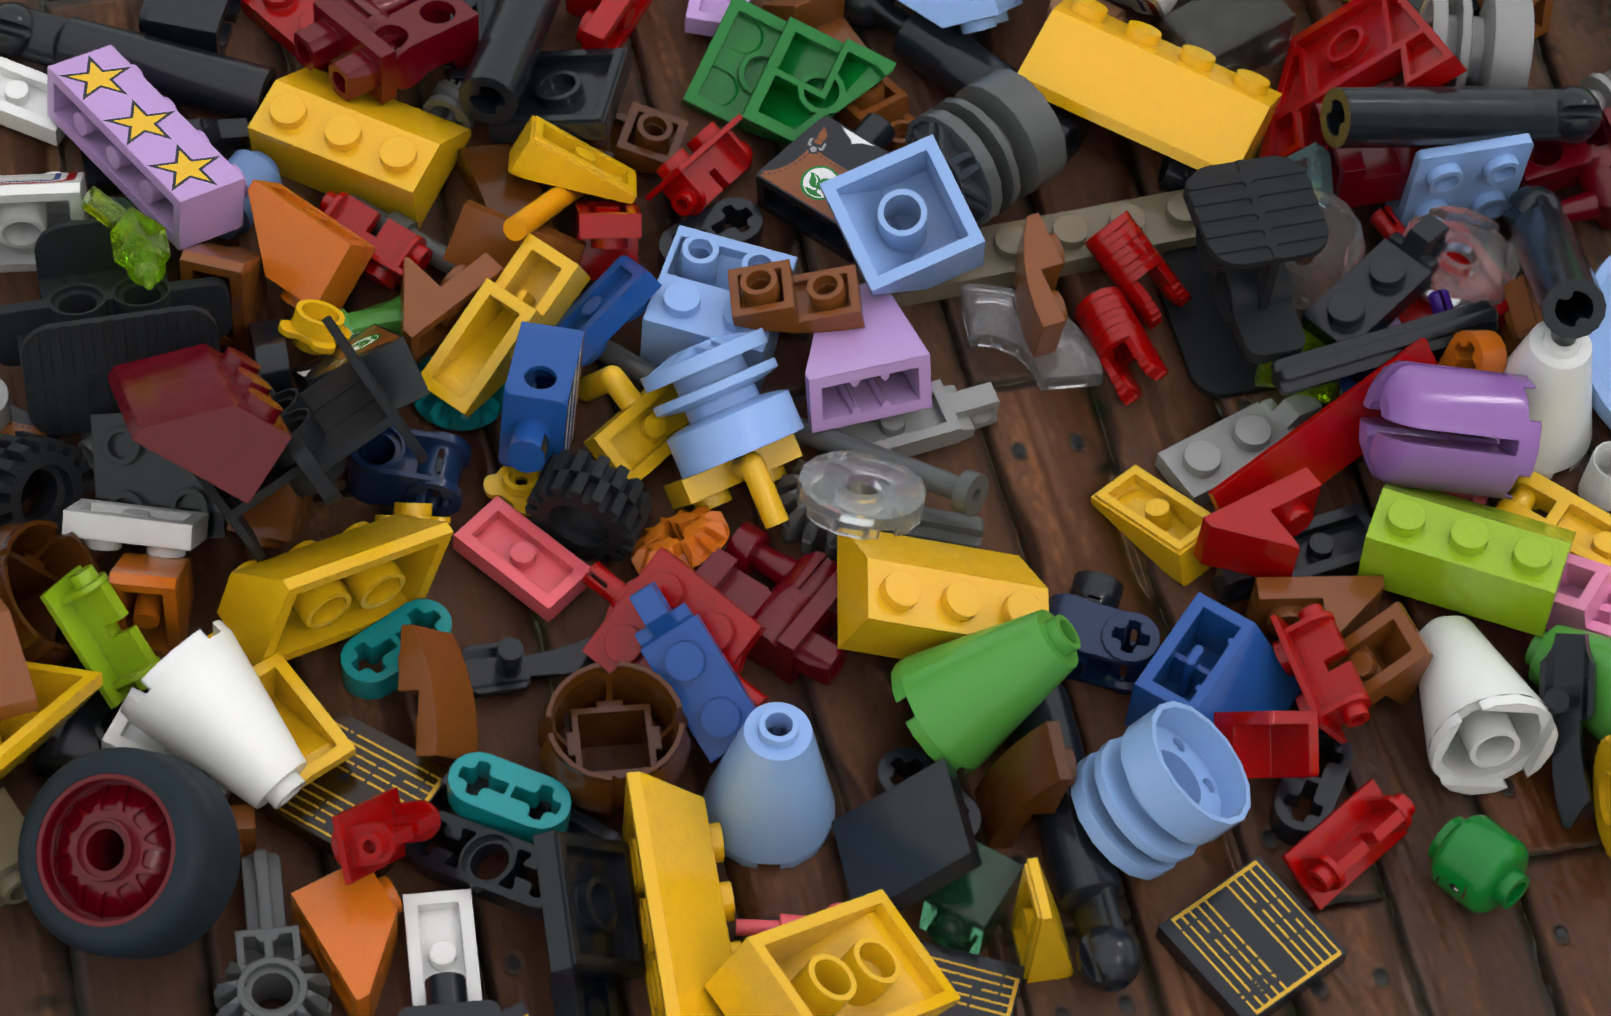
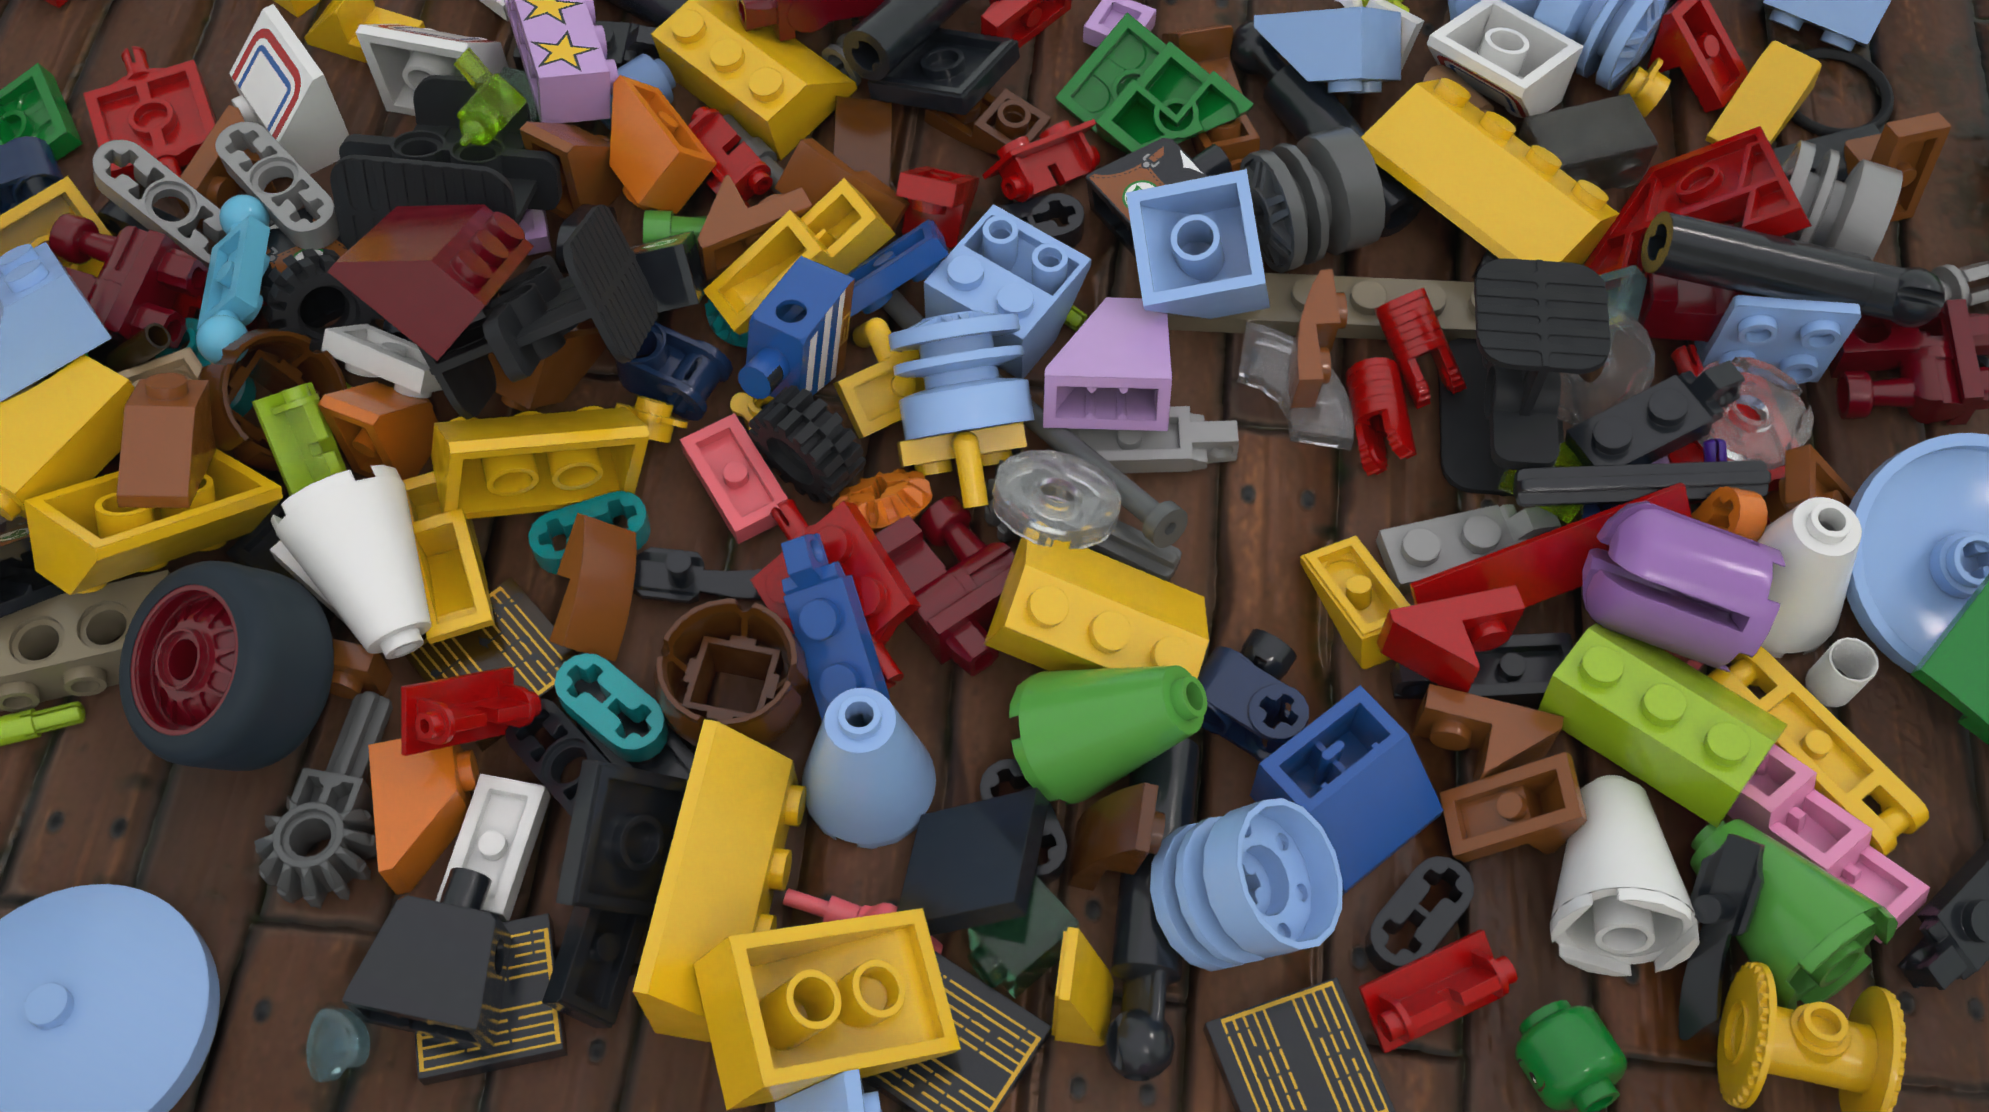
camera: 25 degrees right, 5 degrees up
yellow plate [278,299,352,355] -> none
light orange bar [503,186,585,241] -> none
yellow slope [508,115,637,204] -> none
dark orange slope [727,259,865,333] -> none
red panel [1214,711,1319,778] -> none
red hinge [1270,604,1372,745] -> none
black piece [1503,185,1606,339] -> none

